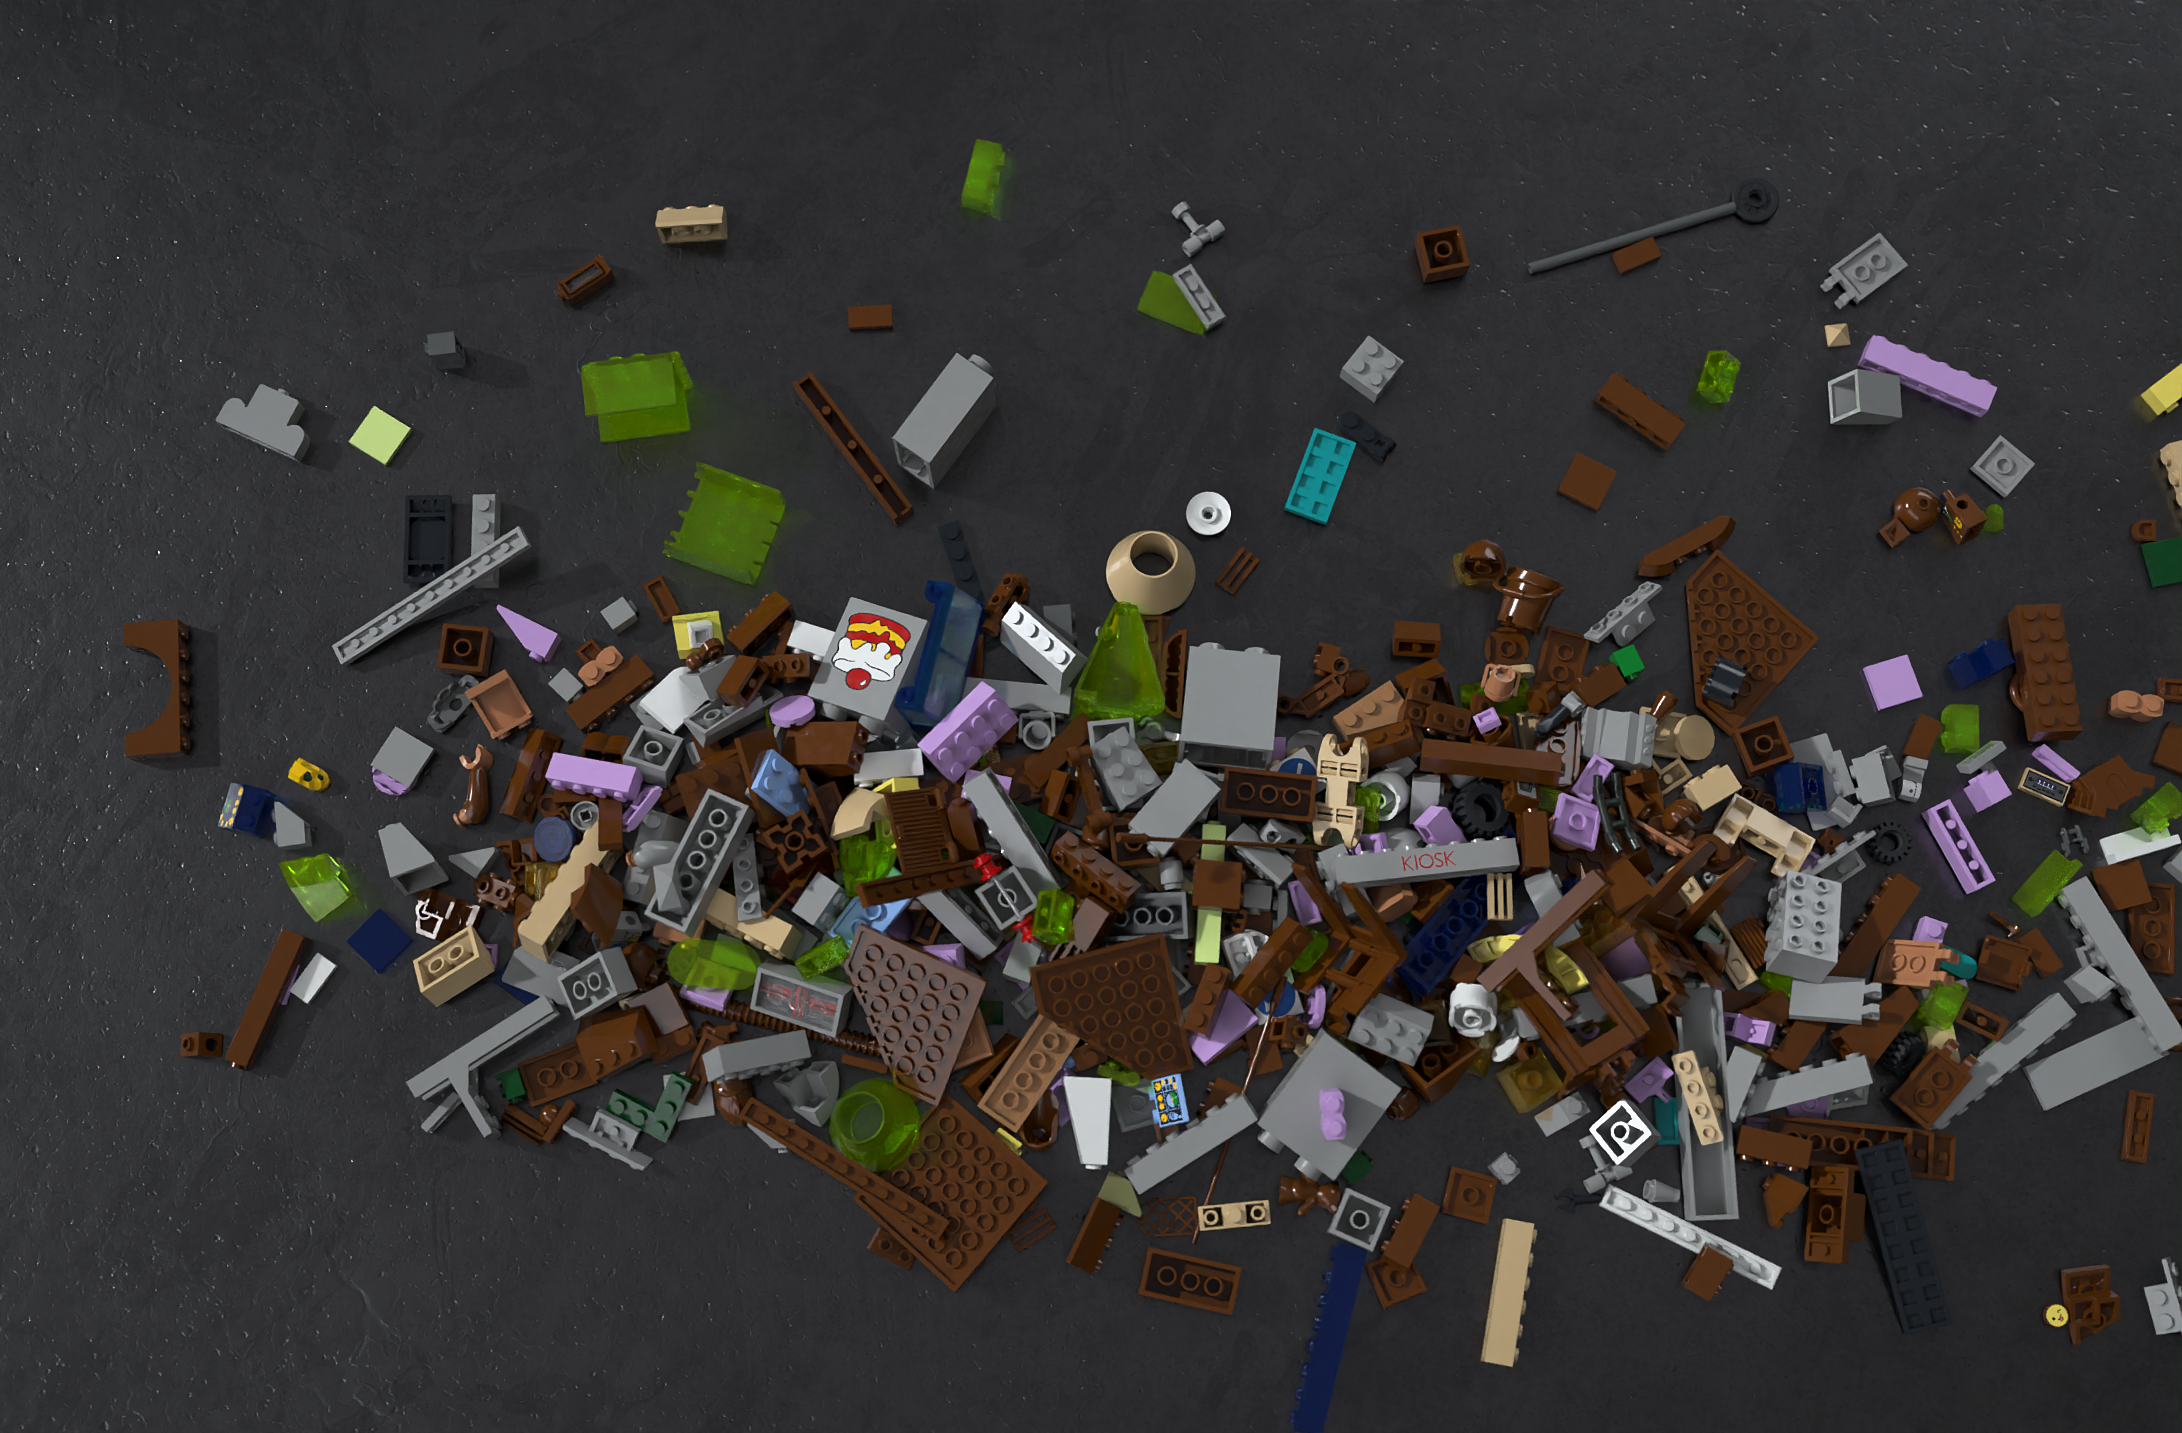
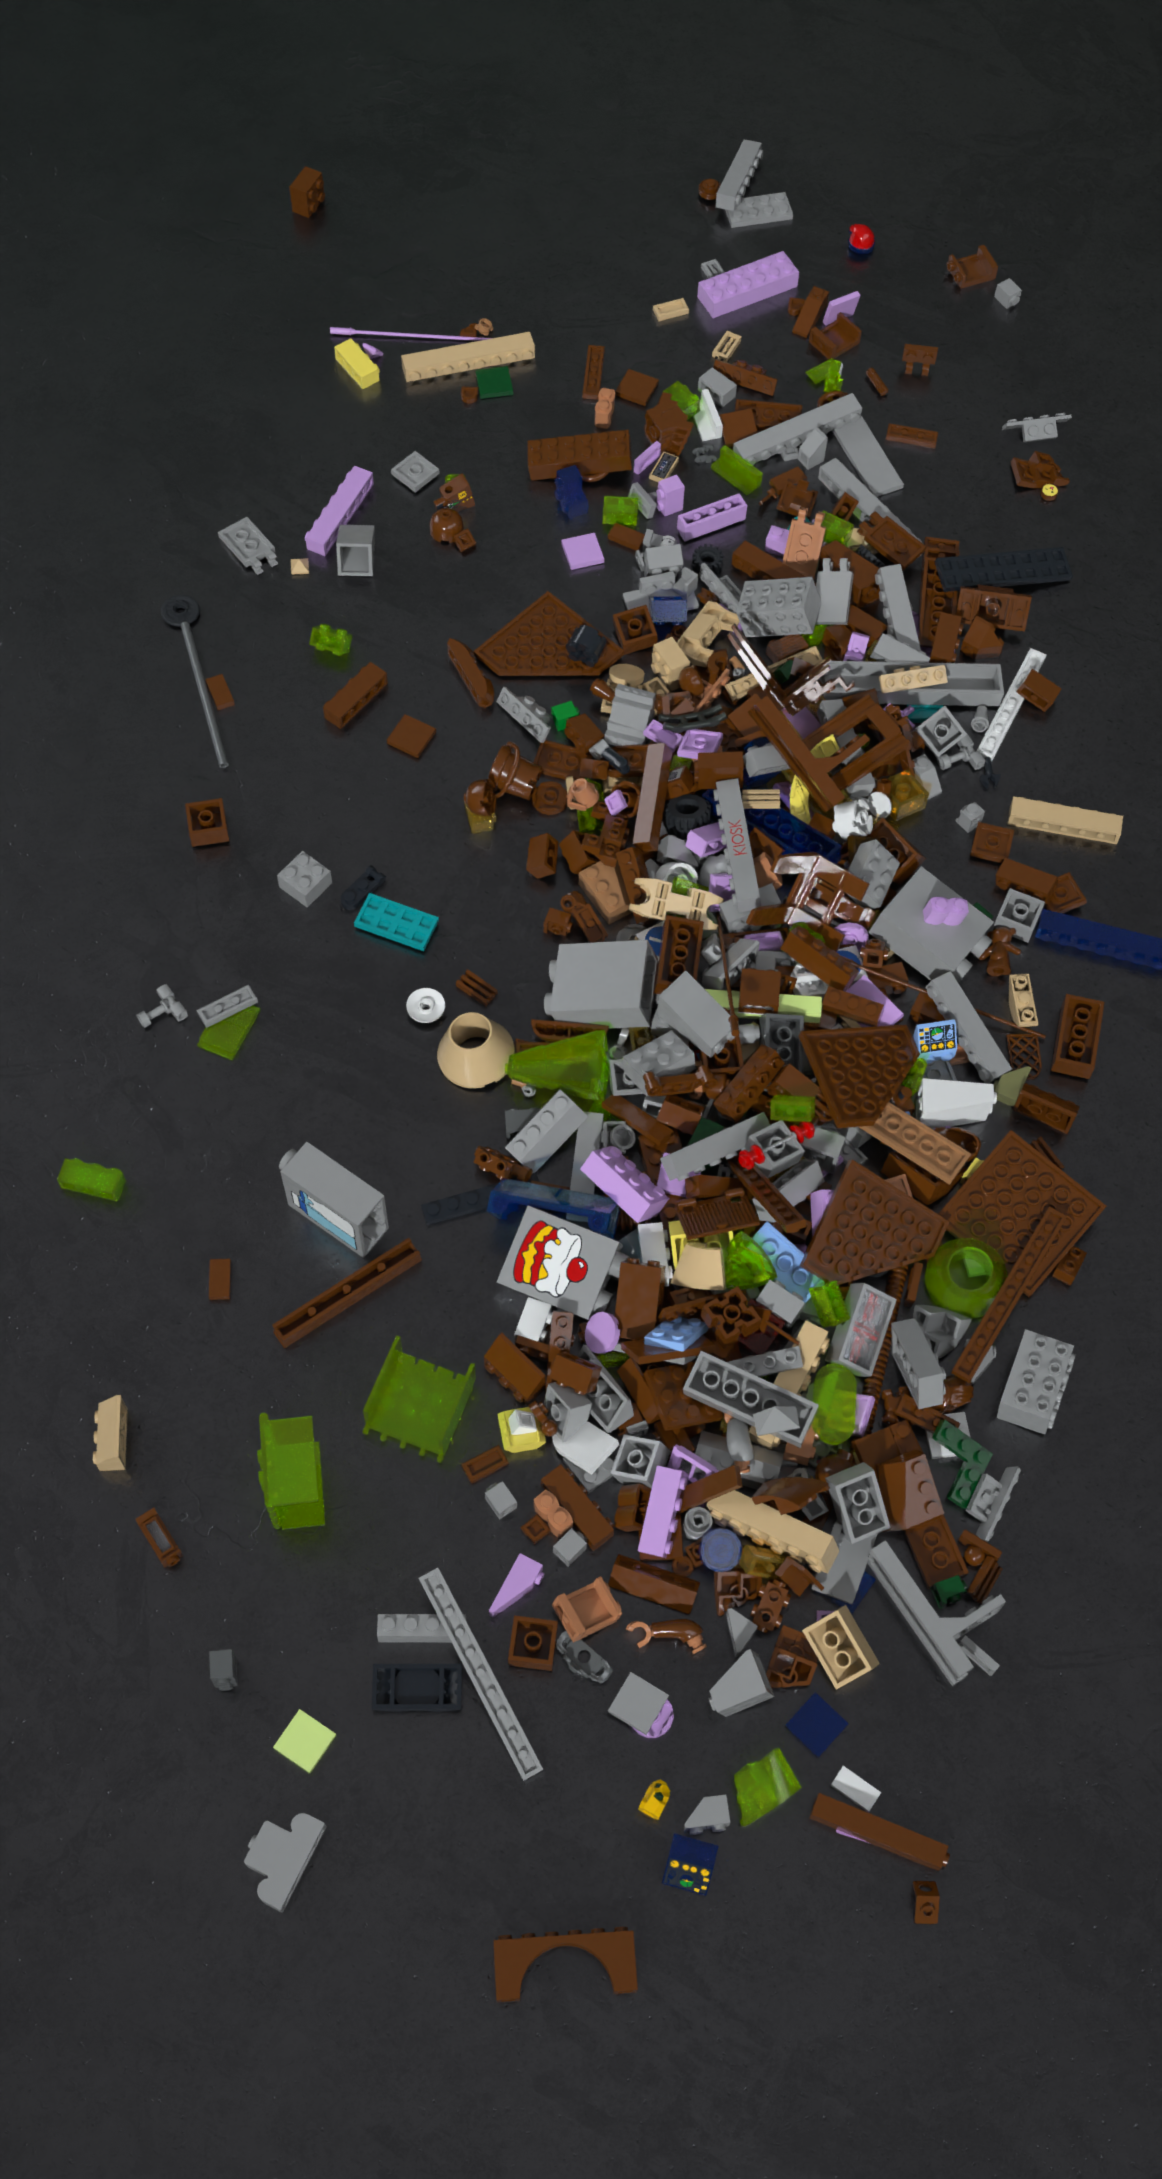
camera: 90 degrees left, 15 degrees down
none -> light grey brick [997,1329,1076,1435]

